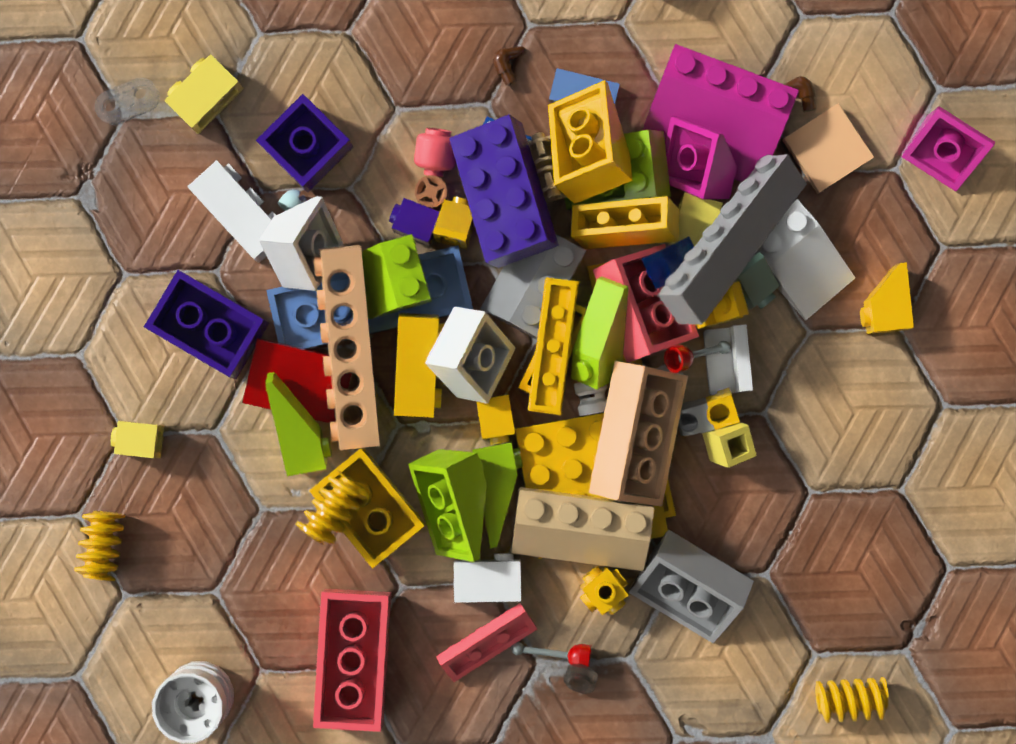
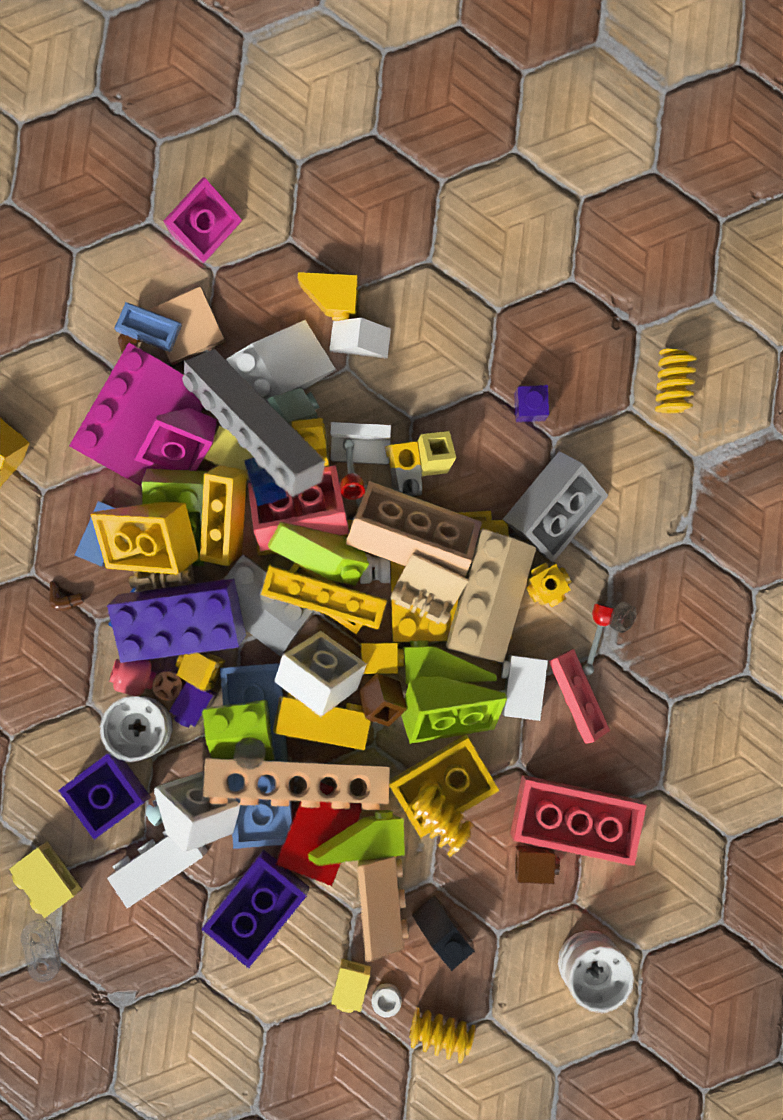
camera: 75 degrees left, 0 degrees up
none -> white wheel [100,696,173,761]
none -> medium blue tile [114,302,182,352]
none -> clear smoke tile [234,737,266,769]
none -> white slope [330,318,391,358]
none -> light nougat slope [358,856,409,961]
none -> reddish brown brick [359,673,407,727]
none -> white tile [372,983,402,1017]
none -> tan hinge [390,553,469,625]
none -> black slope [412,895,475,971]
none -> dark purple brick [514,385,549,422]
none -> reddish brown brick [515,846,560,884]

